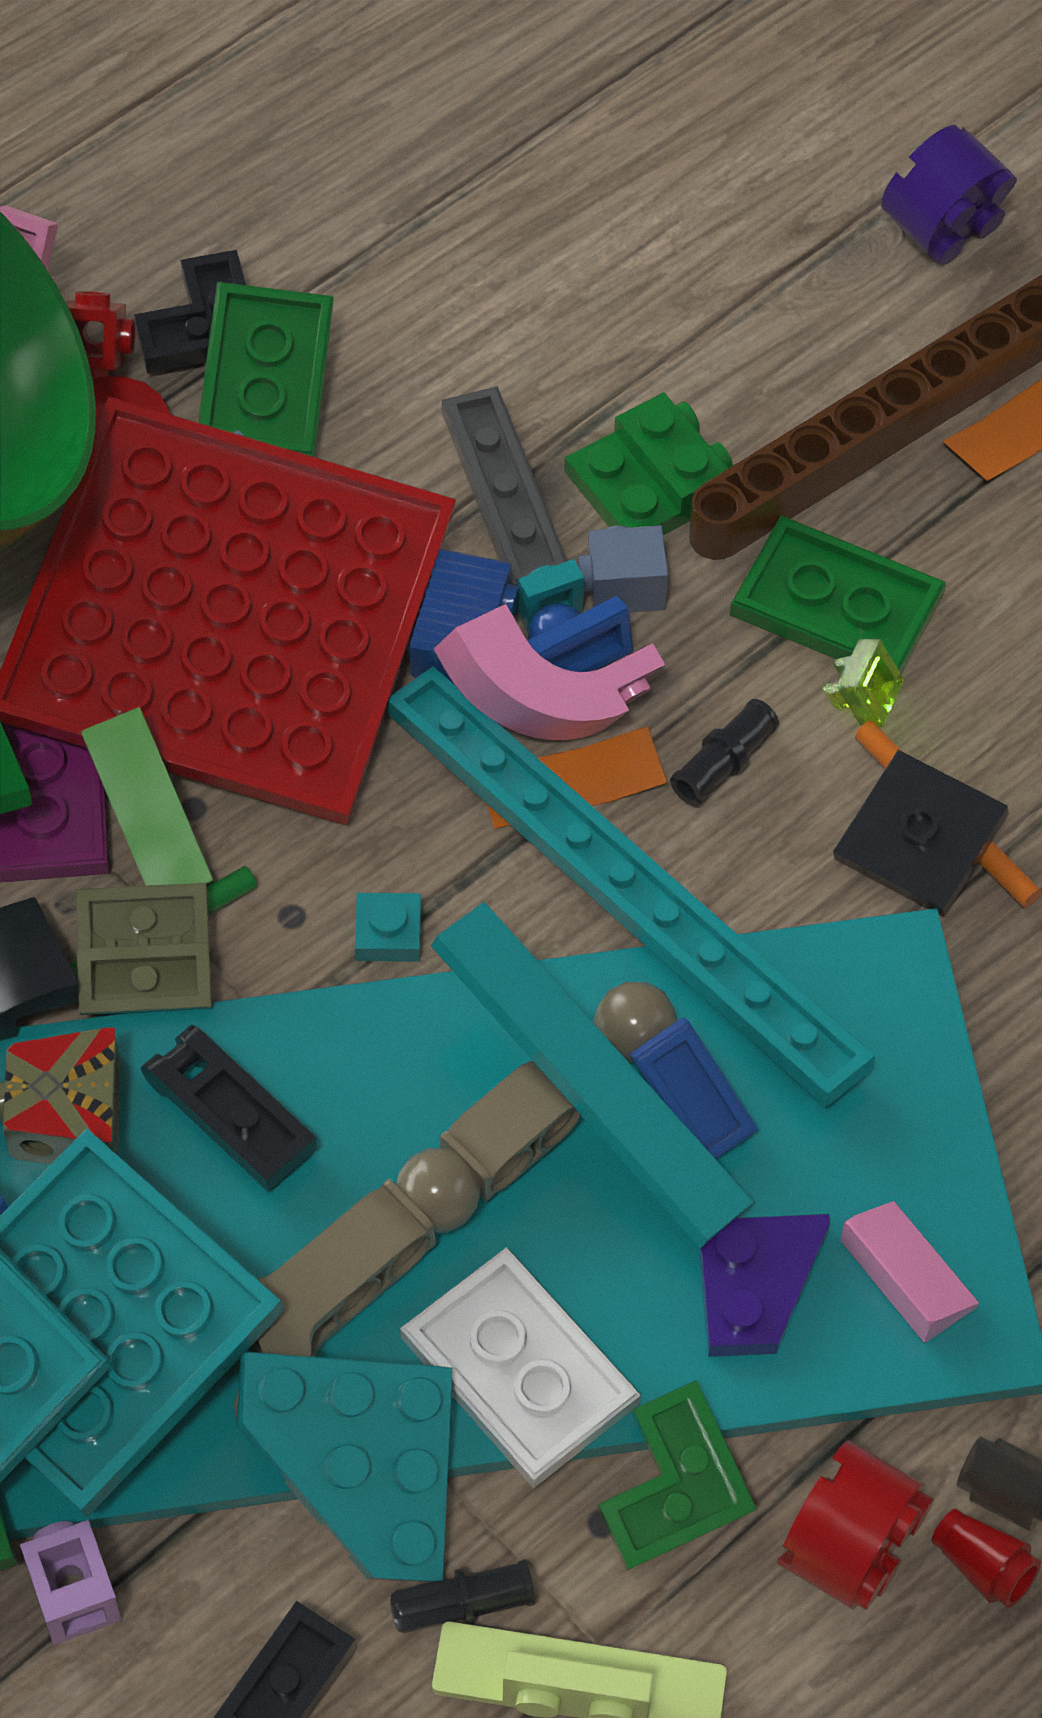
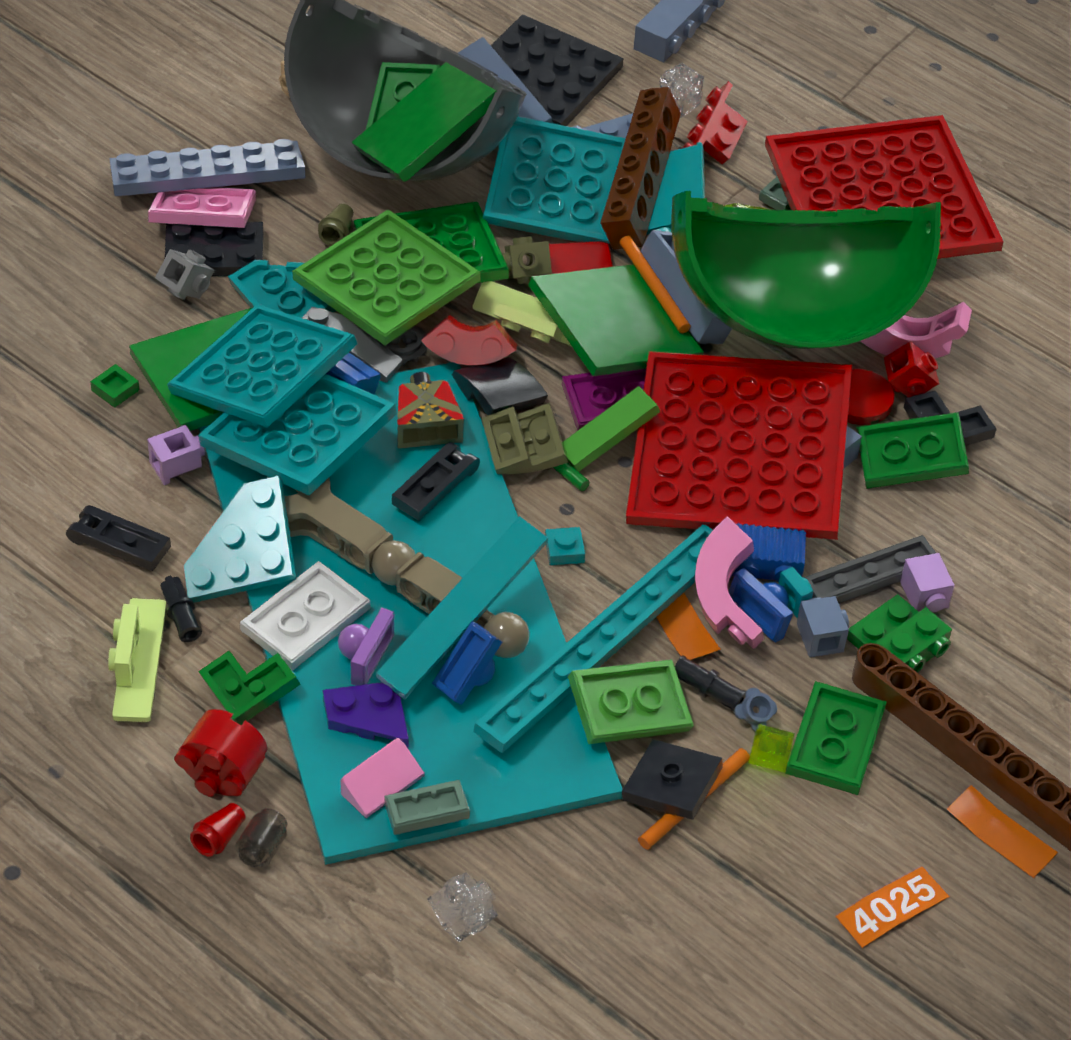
camera: 80 degrees right, 10 degrees down
none -> medium lavender tile [338,608,394,686]
none -> sand green plate [384,779,470,835]
none -> bright green tile [568,659,694,744]
none -> sand blue plate [734,688,777,732]
none -> lavender brick [900,553,954,612]

